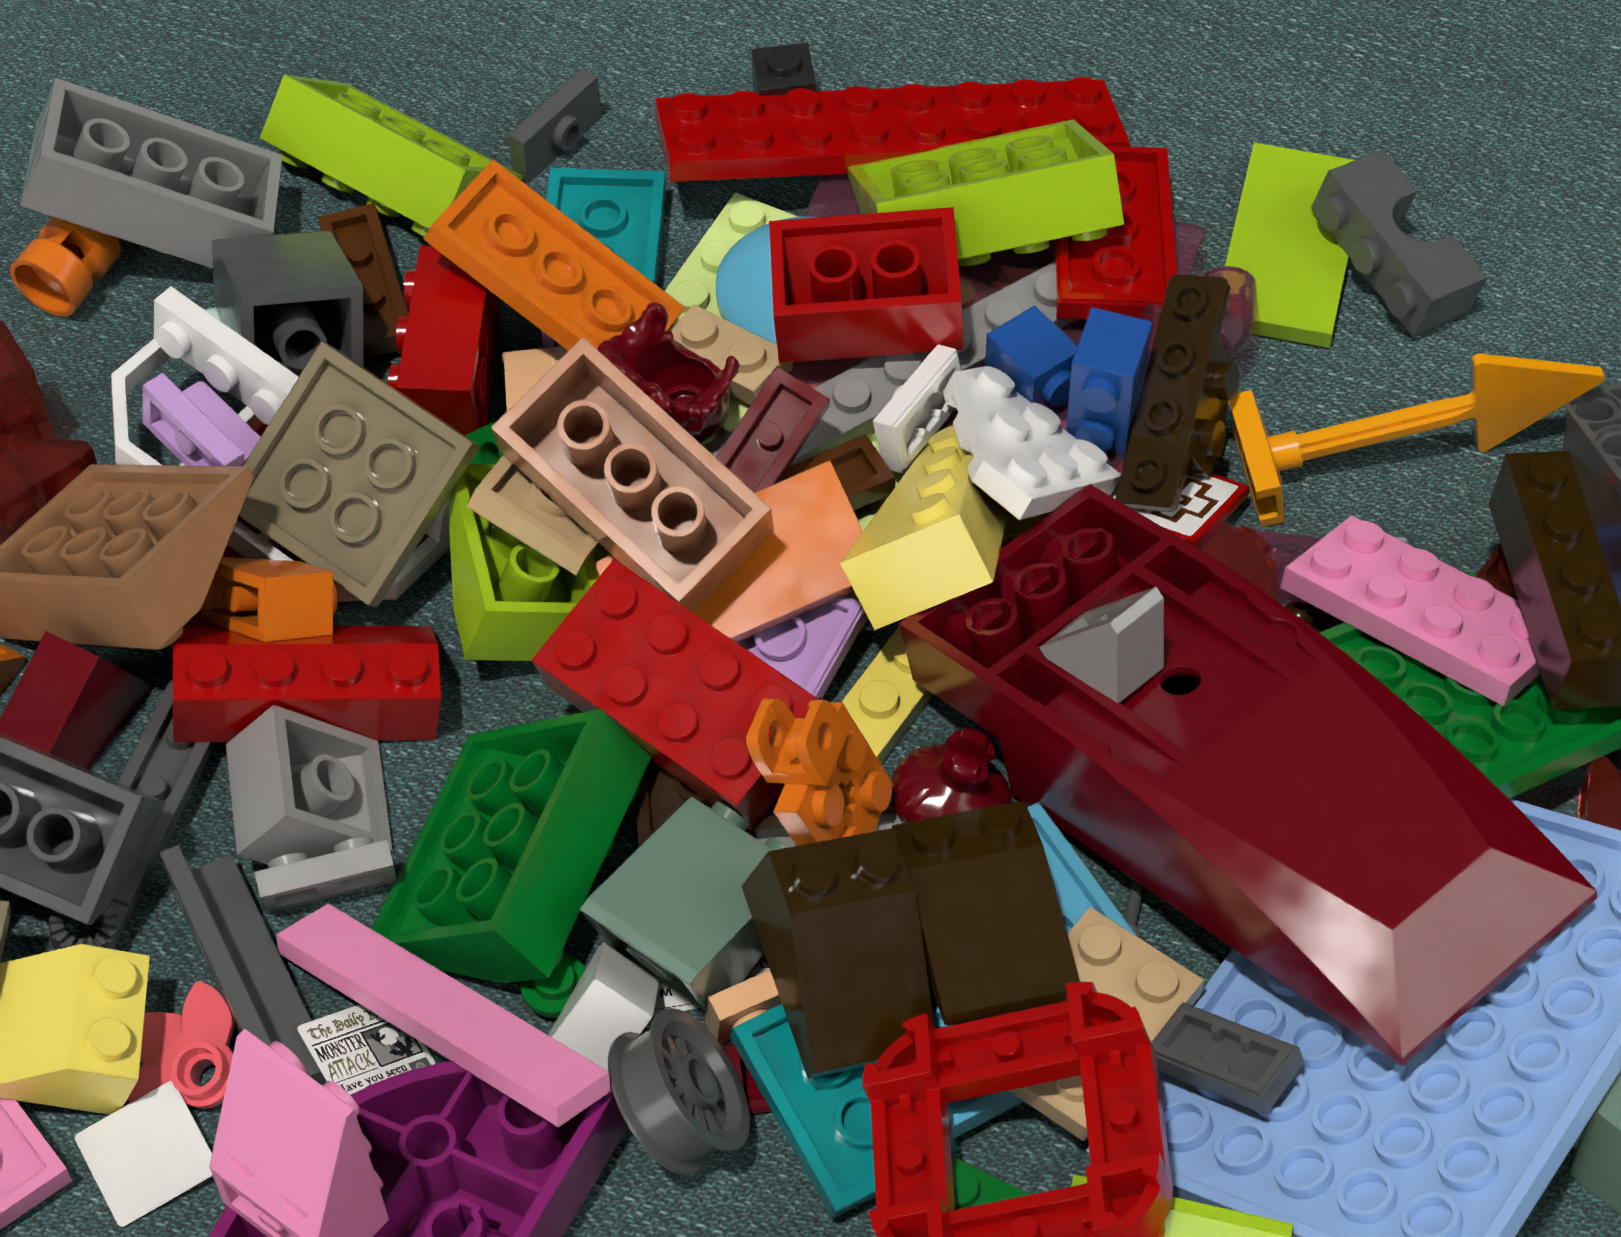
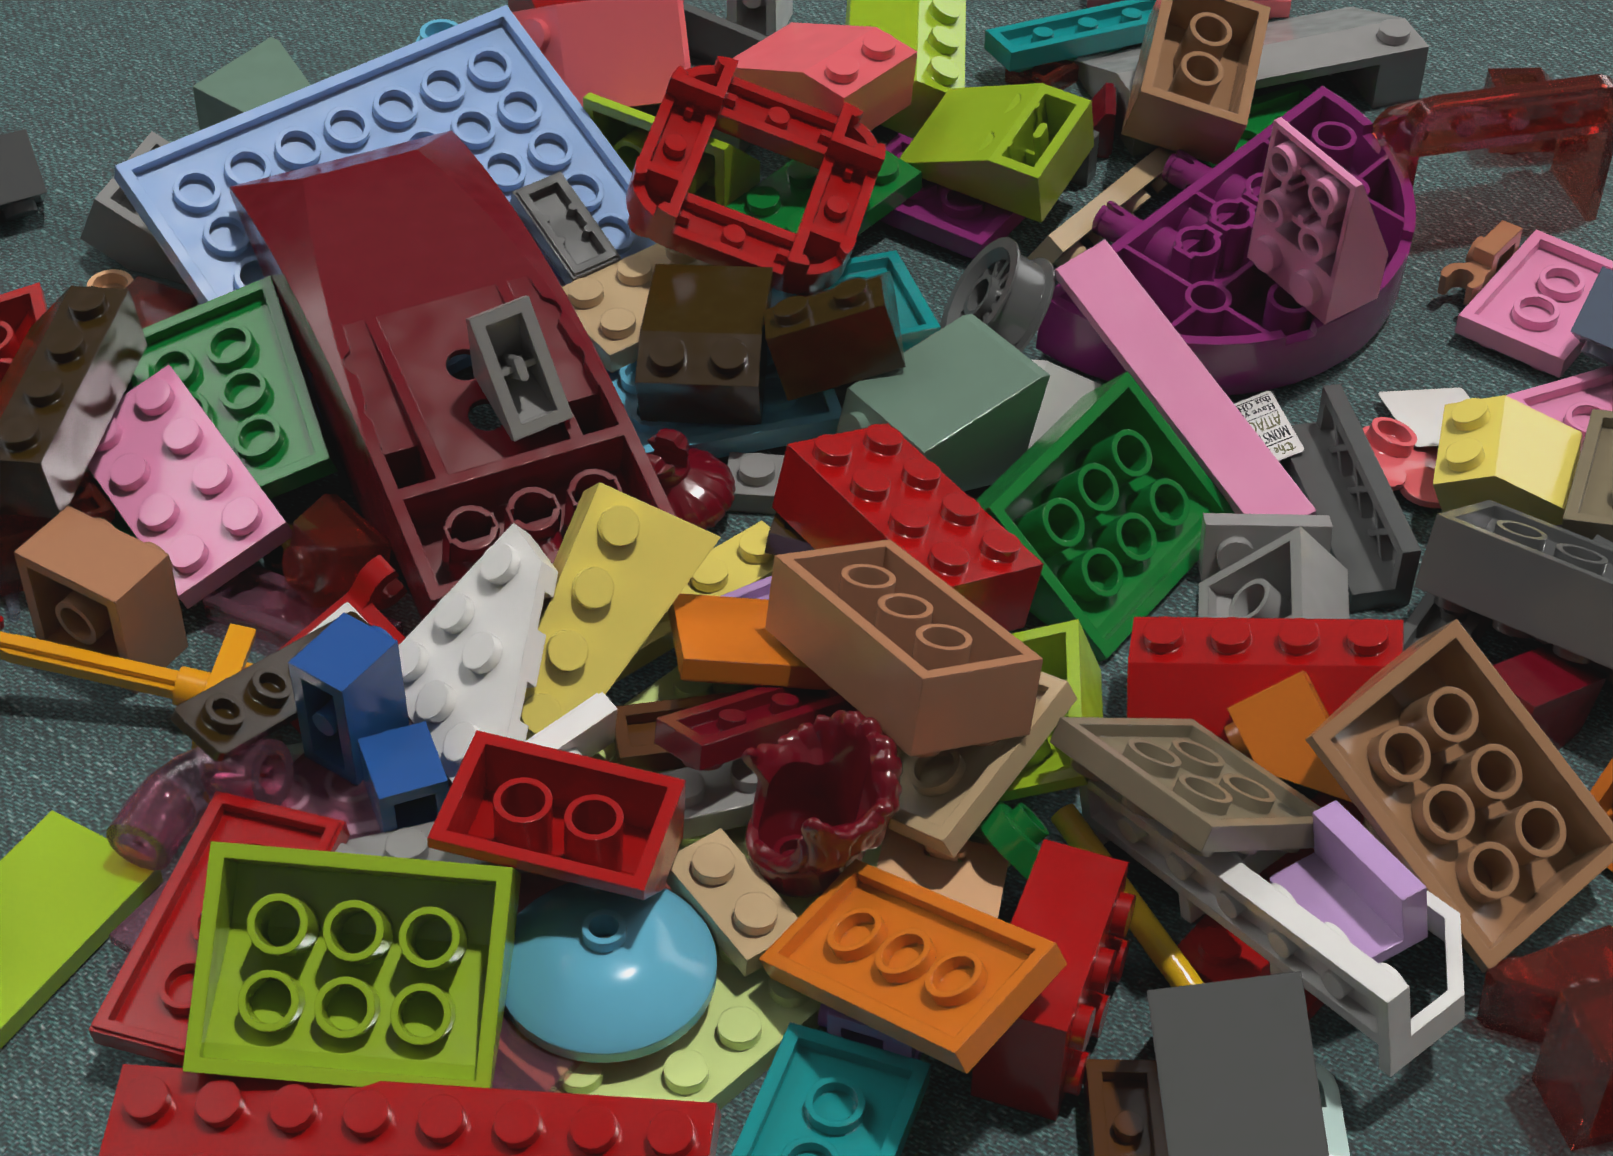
camera: 165 degrees left, 10 degrees down
orange plate [746,698,893,846] -> none
none -> nougat brick [14,506,188,694]

